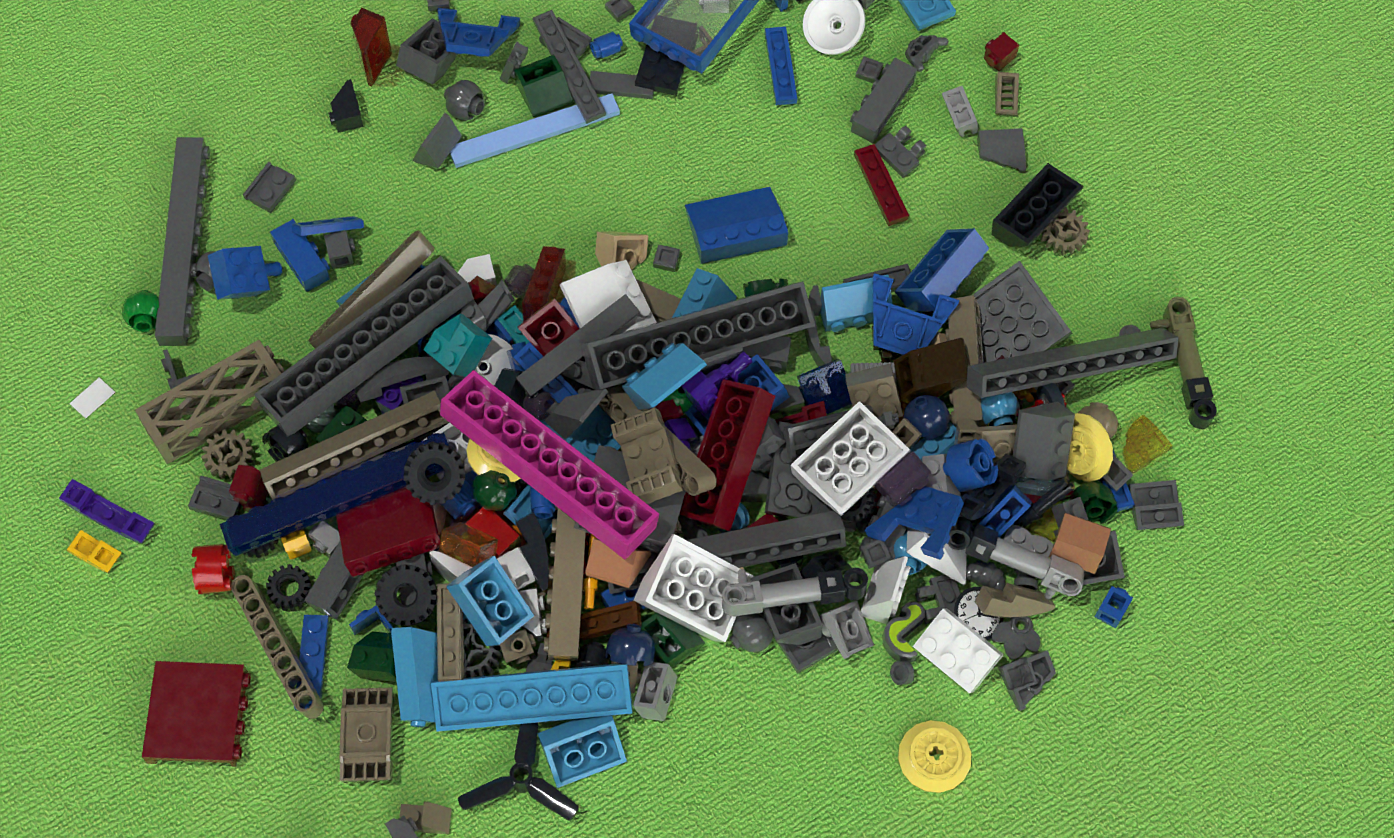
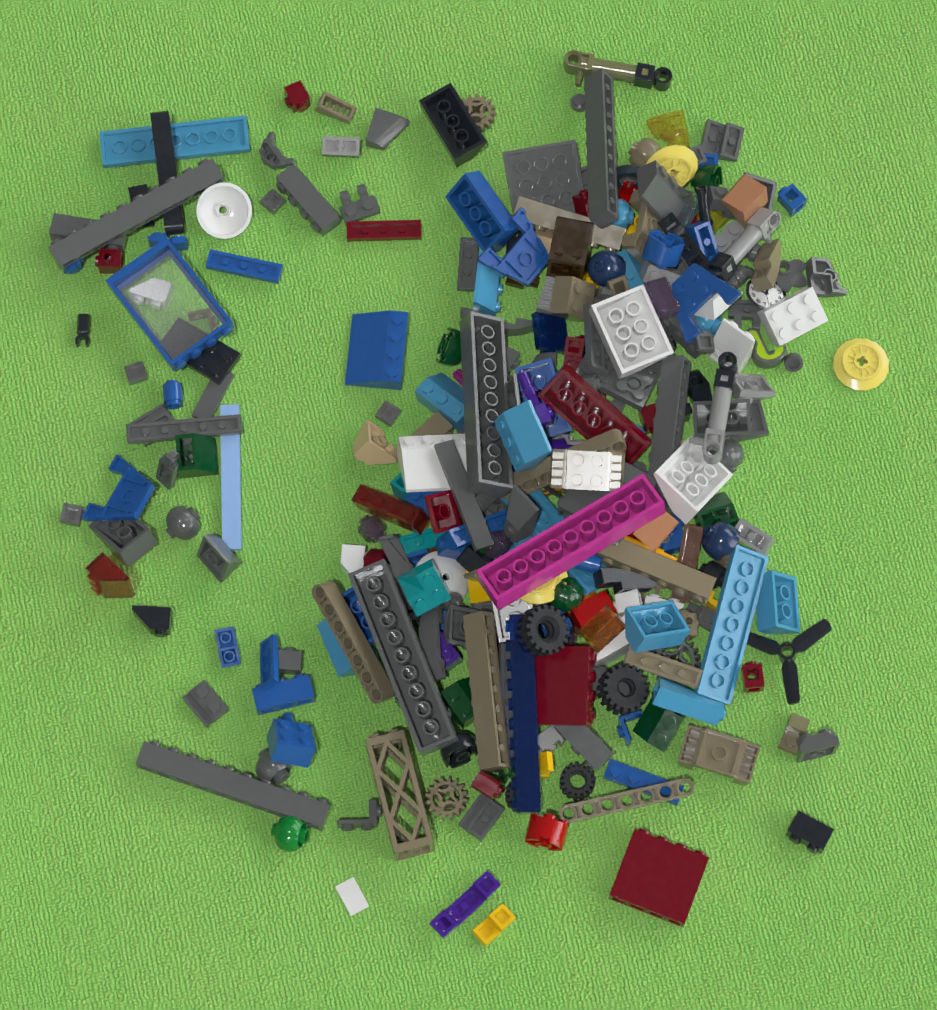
camera: 70 degrees left, 5 degrees up
none -> blue slope [214,626,241,668]
none -> dark red brick [741,662,765,693]

